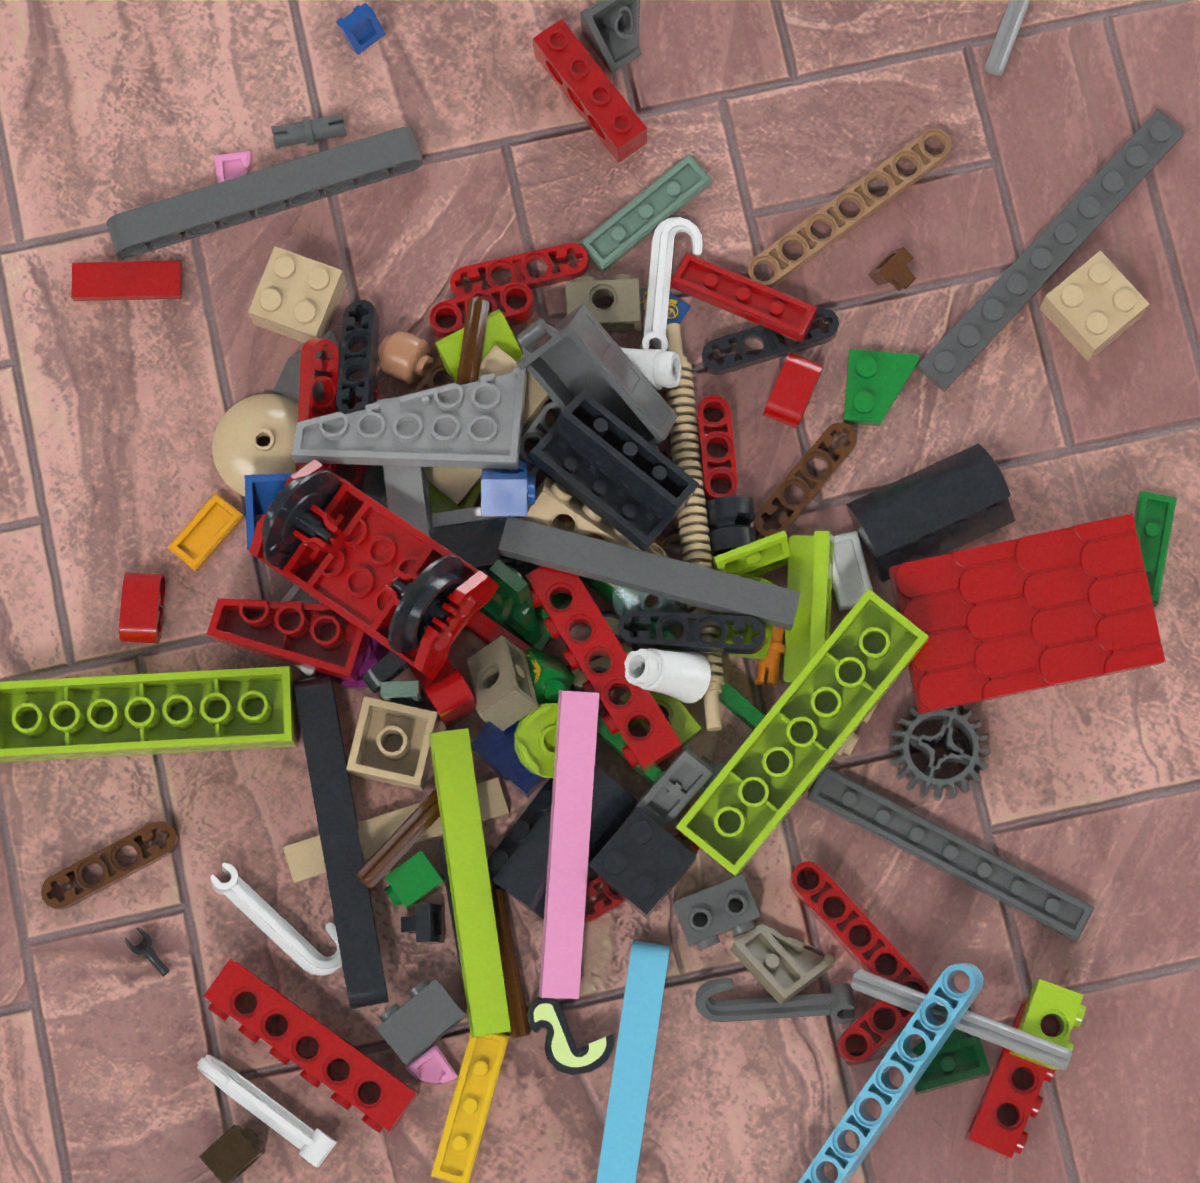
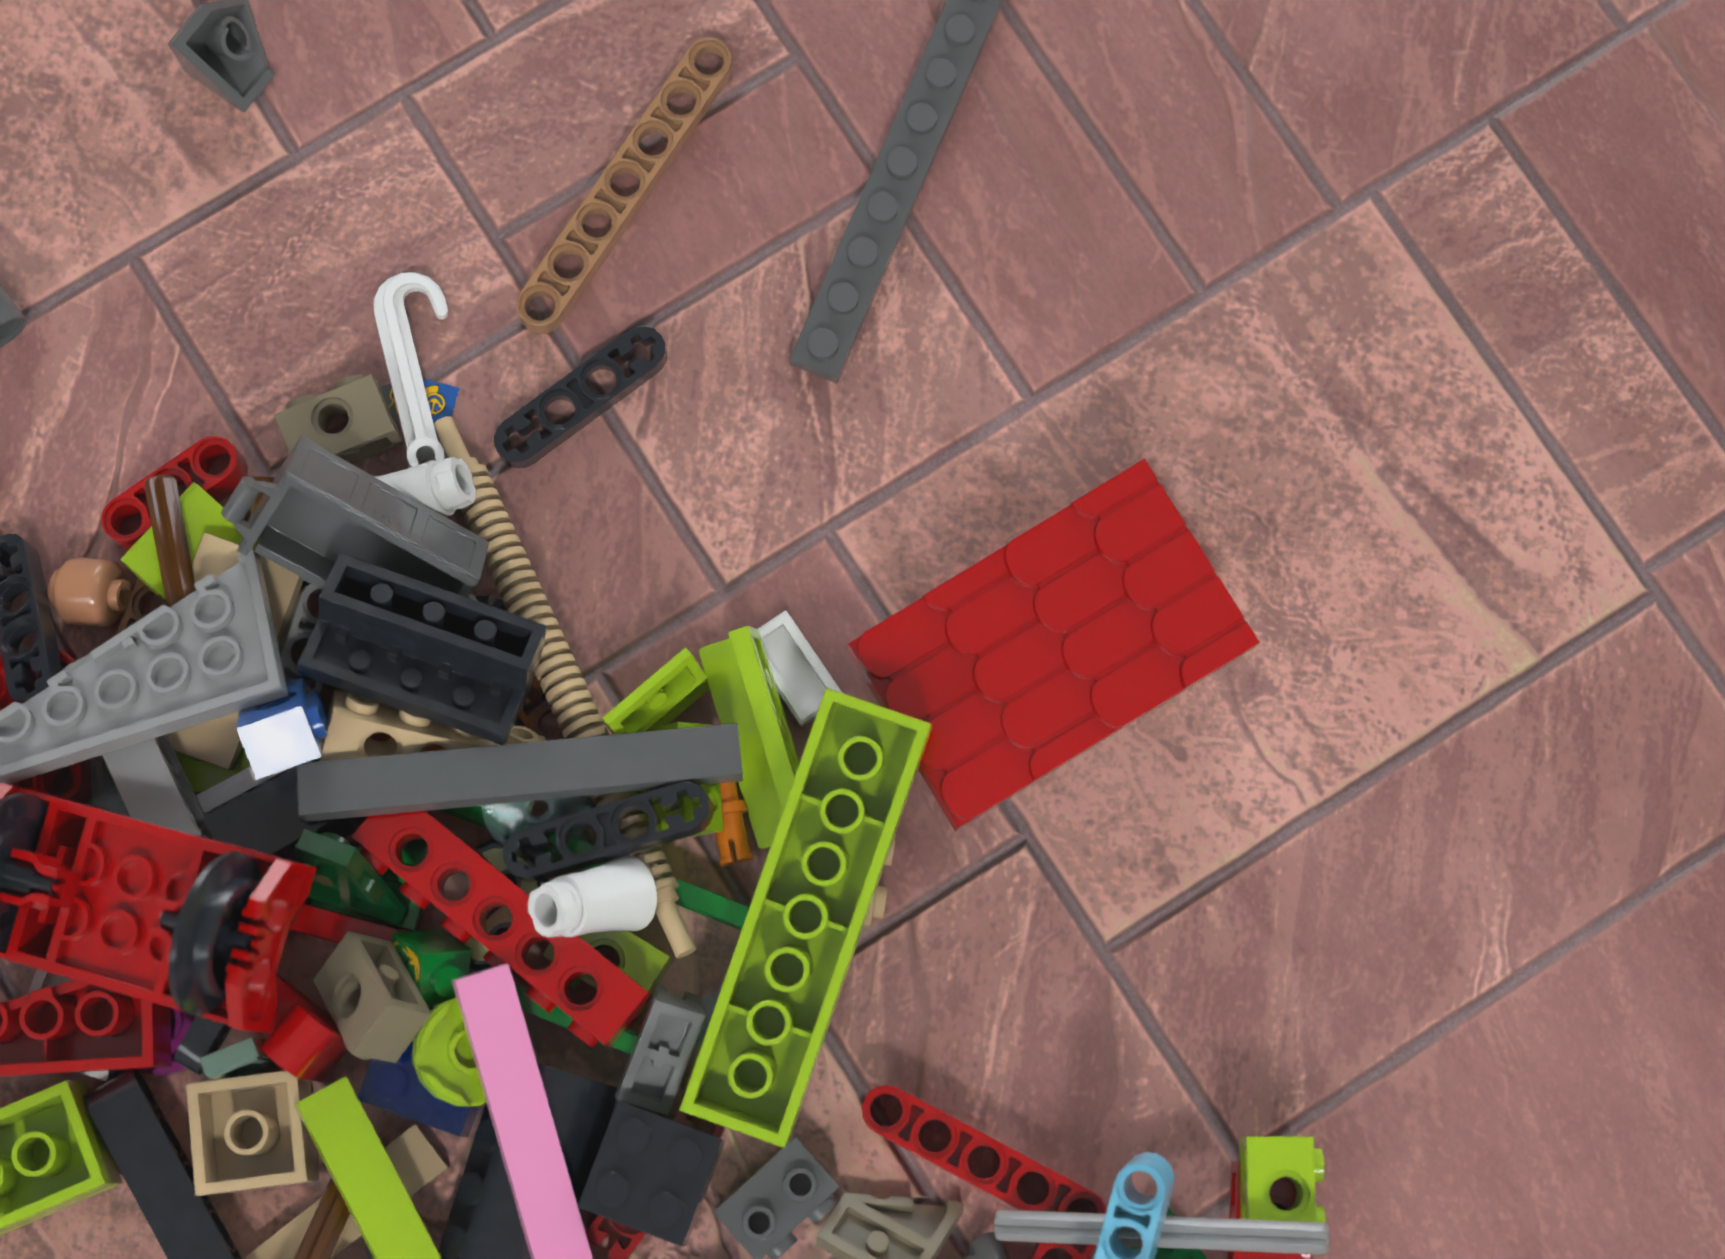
camera: 25 degrees left, 0 degrees up
red beam [450,243,589,298] -> none
red brick [533,18,647,163] -> none
sand green tile [579,154,712,273] -> none
red tile [670,252,817,343] -> none
red beam [697,395,738,501] -> none
black wheel [706,496,757,557] -> none
reddish brown beam [754,422,857,539] -> none
red beam [763,352,823,429] -> none
dark grey tile [807,767,1095,942] -> none
green wing [843,349,920,426] -> none
black brick [846,443,1015,582] -> none
reddish brown tile [868,247,916,291] -> none
dark grey gear [888,706,991,801] -> none
tan brick [1039,250,1150,362] -> none
green tile [1134,491,1177,607] -> none

